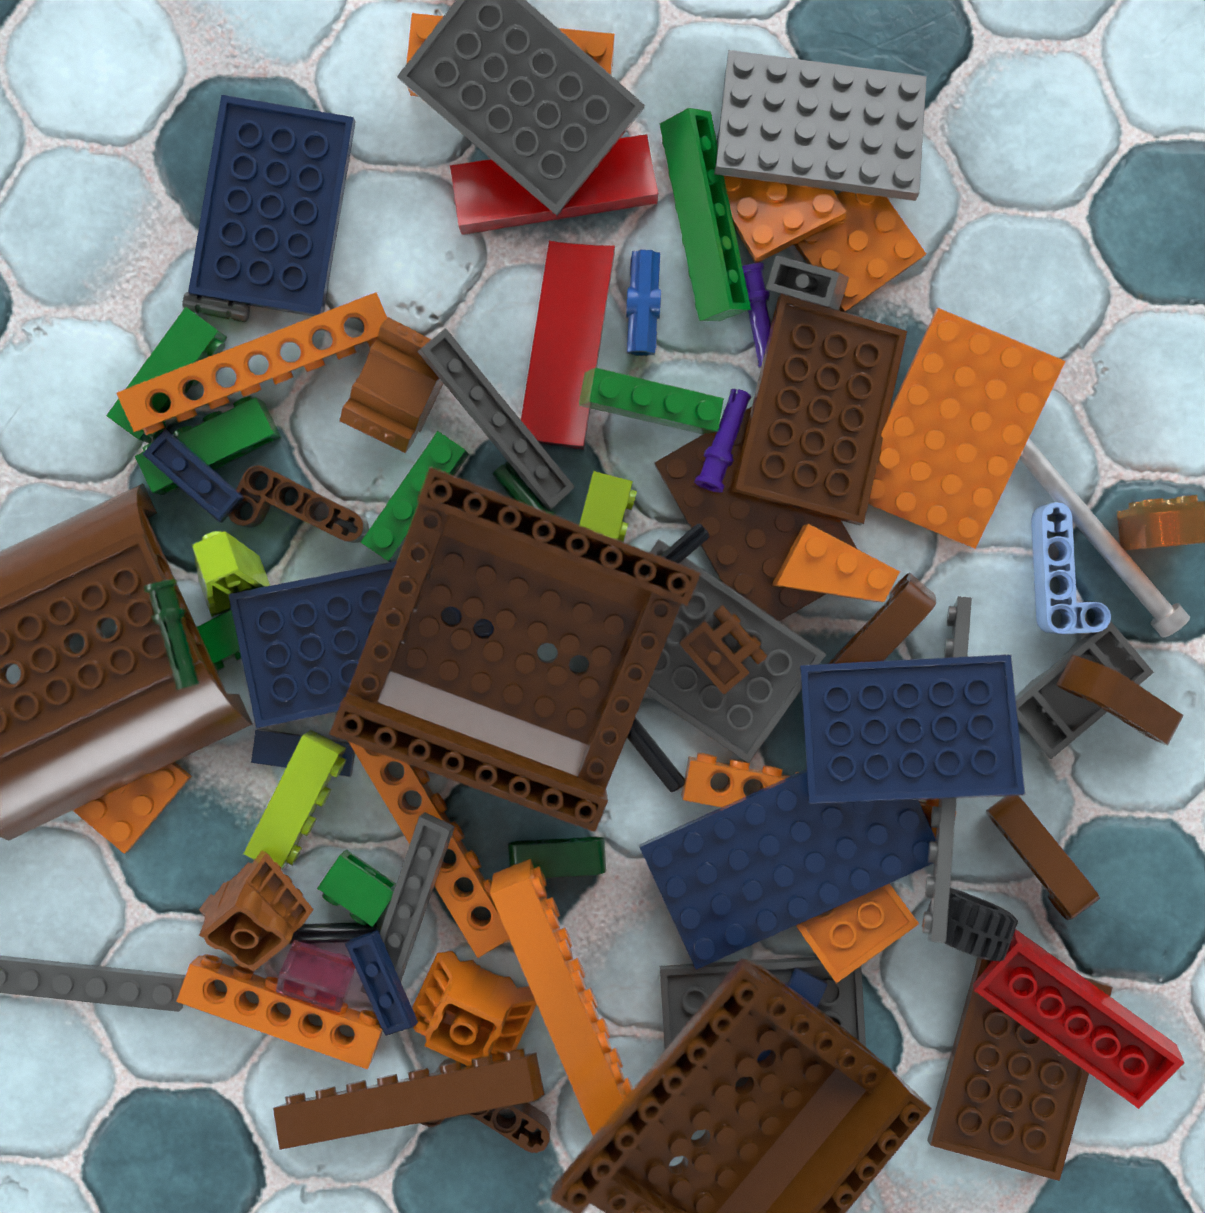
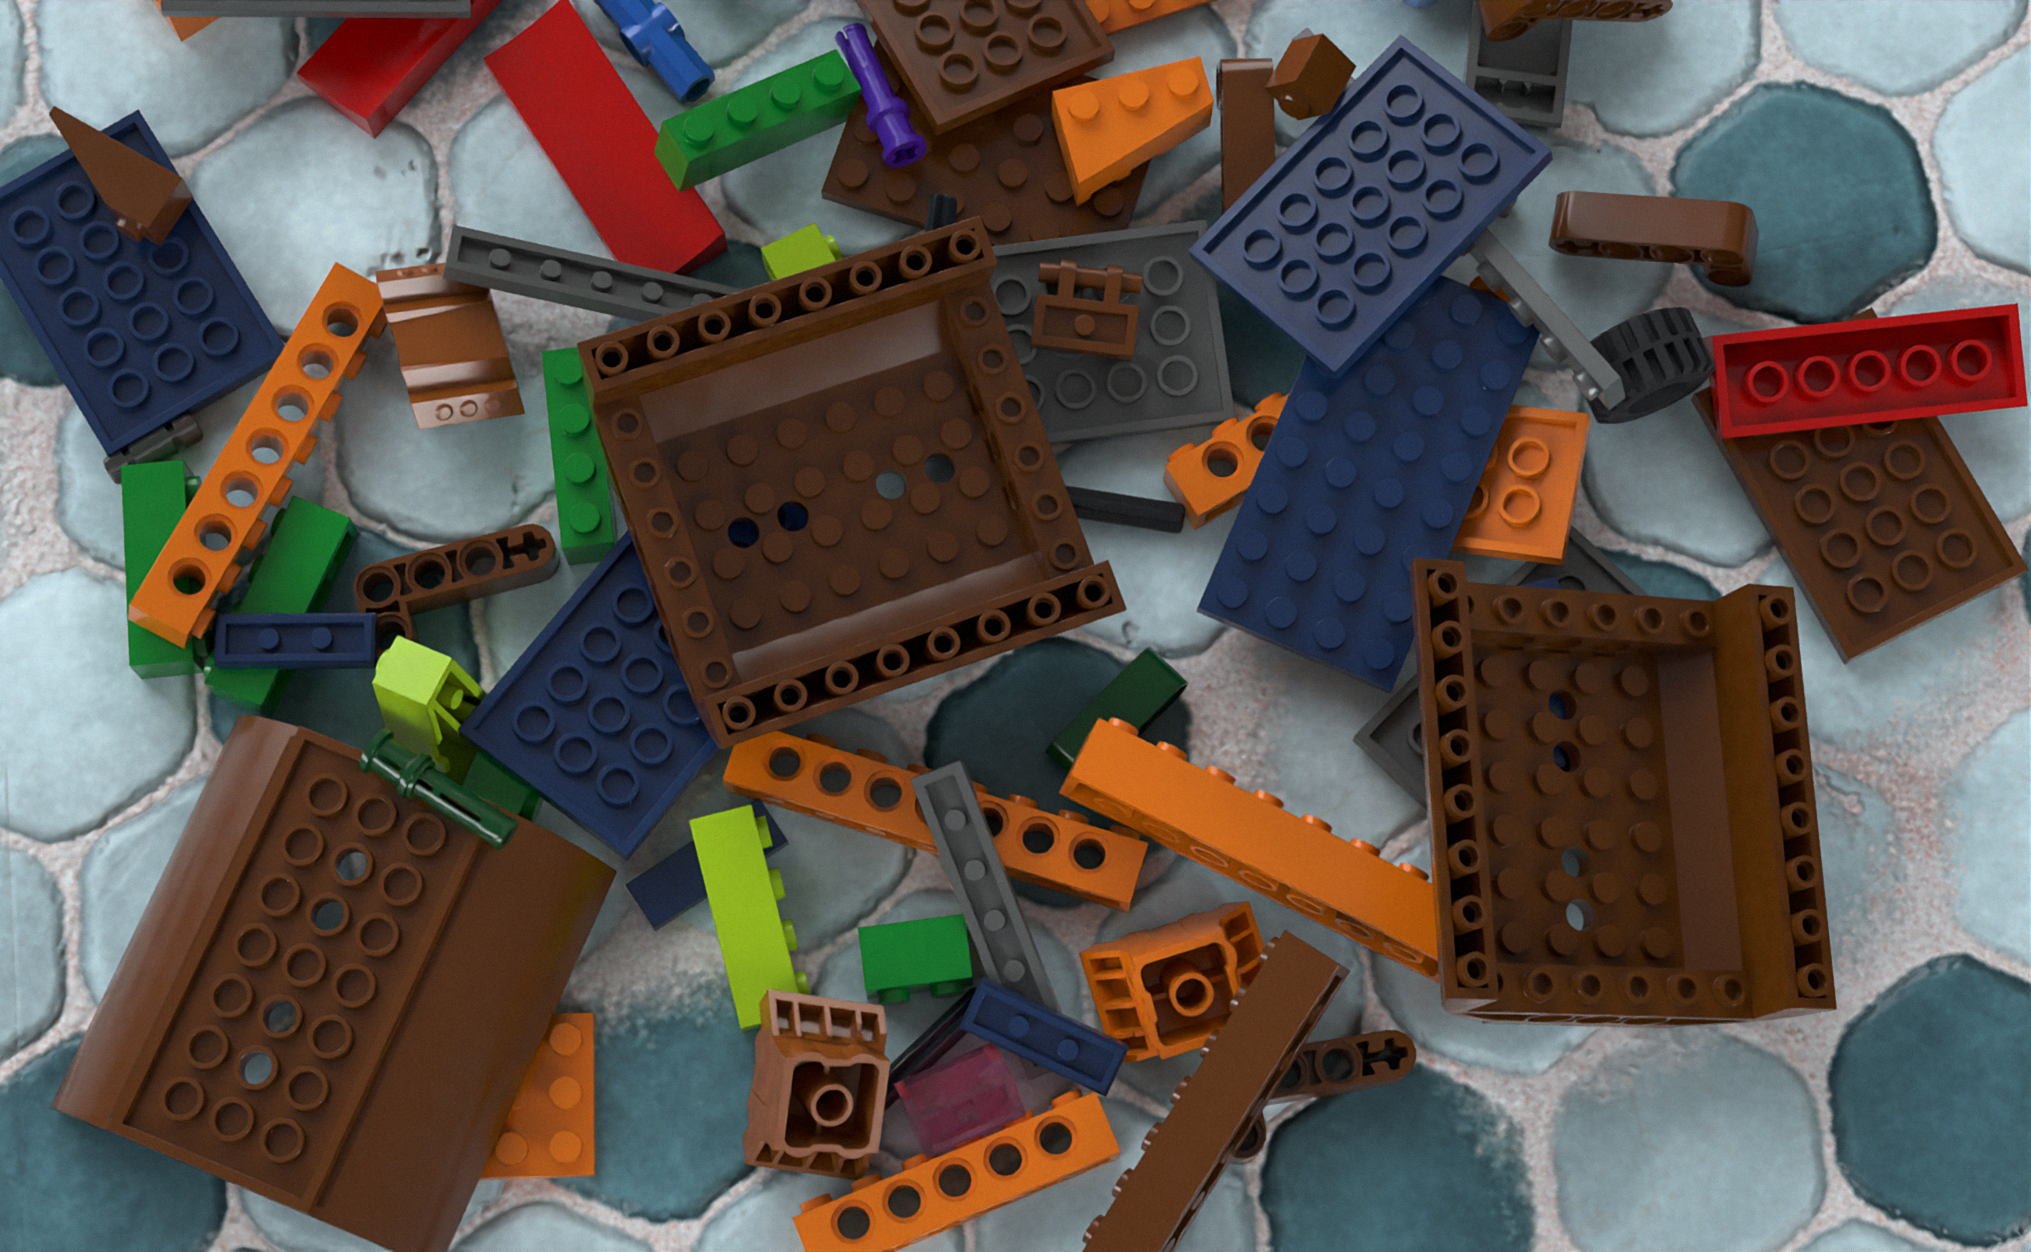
camera: 45 degrees left, 15 degrees down
none -> reddish brown slope [49,106,193,246]
none -> reddish brown brick [1265,33,1356,120]

